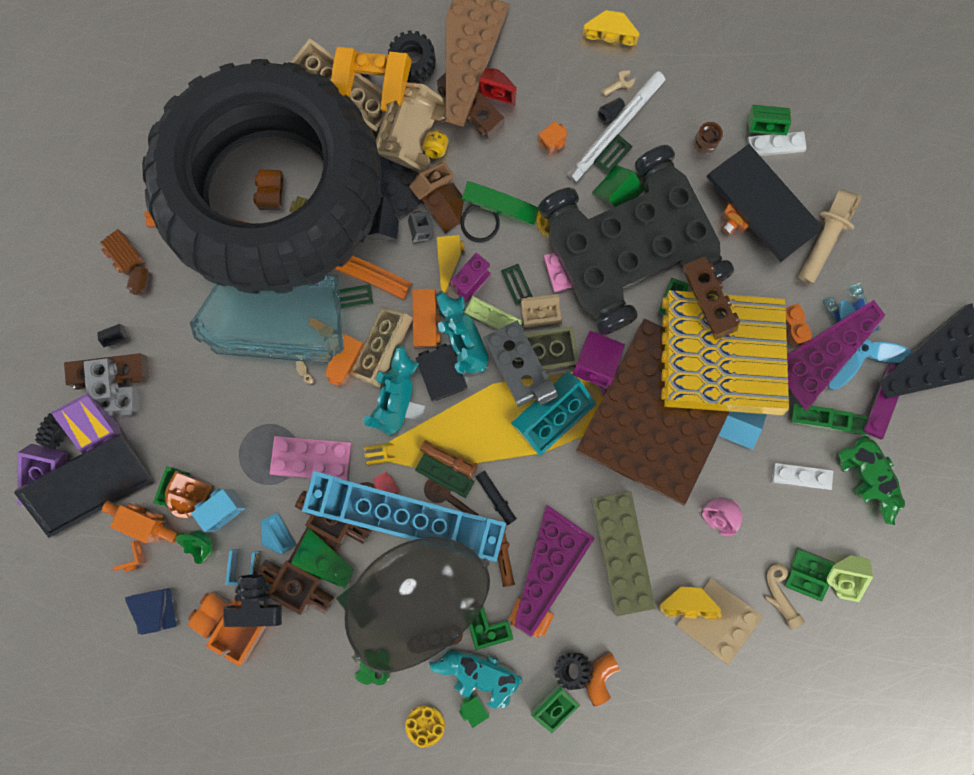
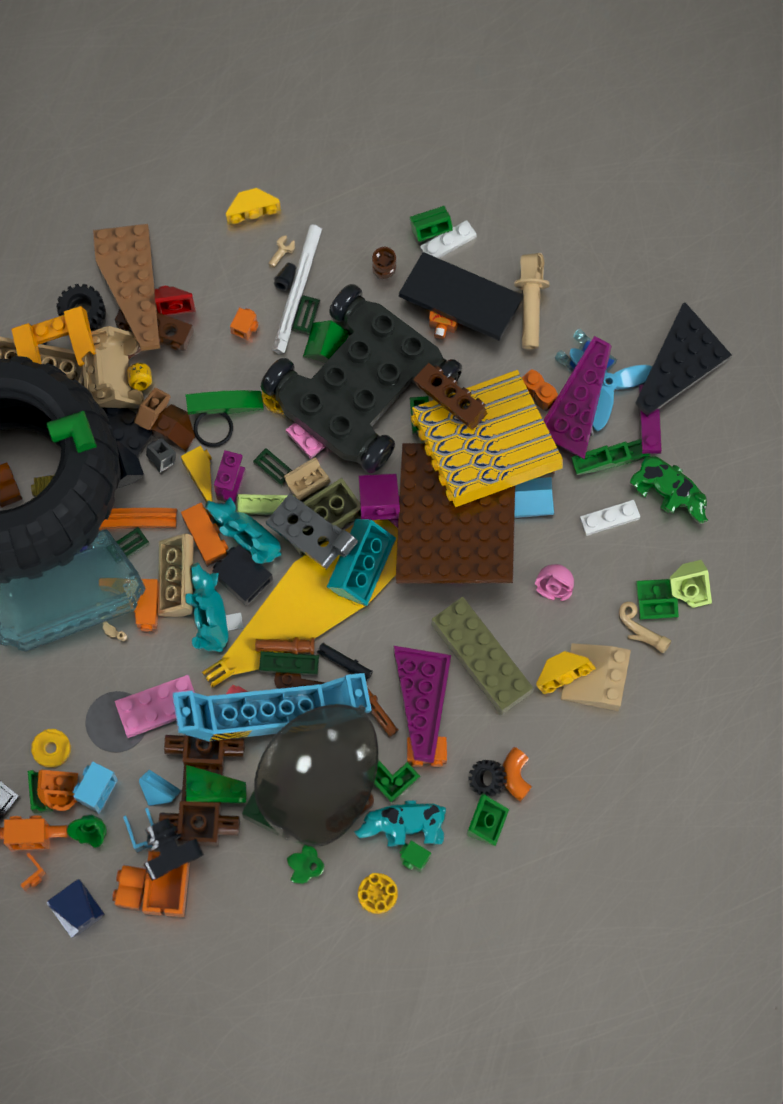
camera: 30 degrees left, 10 degrees down
none -> yellow tile [31,729,71,768]
none -> green brick [47,411,97,453]

